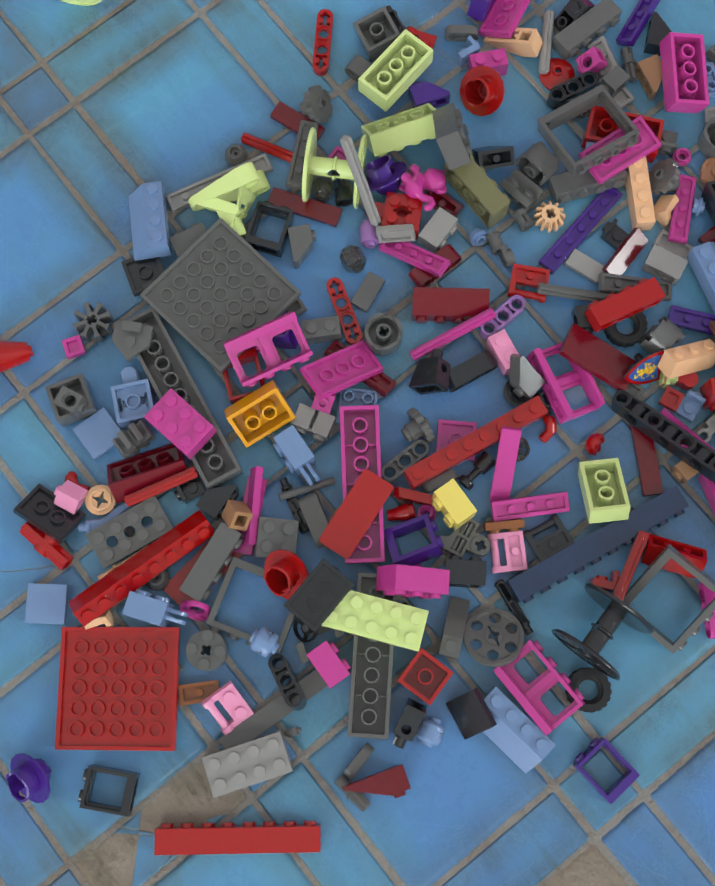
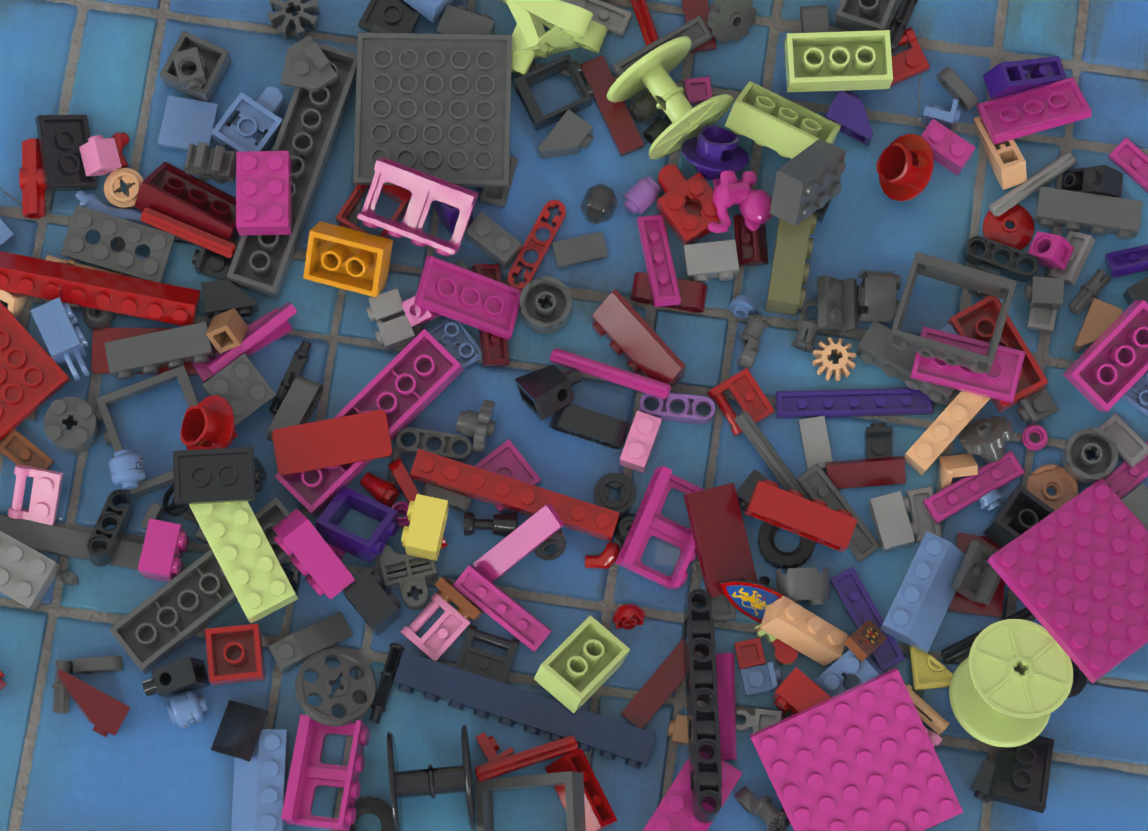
camera: 45 degrees right, 0 degrees up
dark pink plate [61,335,86,360] -> none
dark pink piece [179,600,211,621] -> none
medium blue brick [273,425,320,486] -> none
dark grey bar [278,477,335,501] -> none
light grey axle [340,134,381,226] -> none
light grey tile [376,224,416,243] -> none
black slope [472,146,515,170] -> none
slope [509,353,545,398] -> none

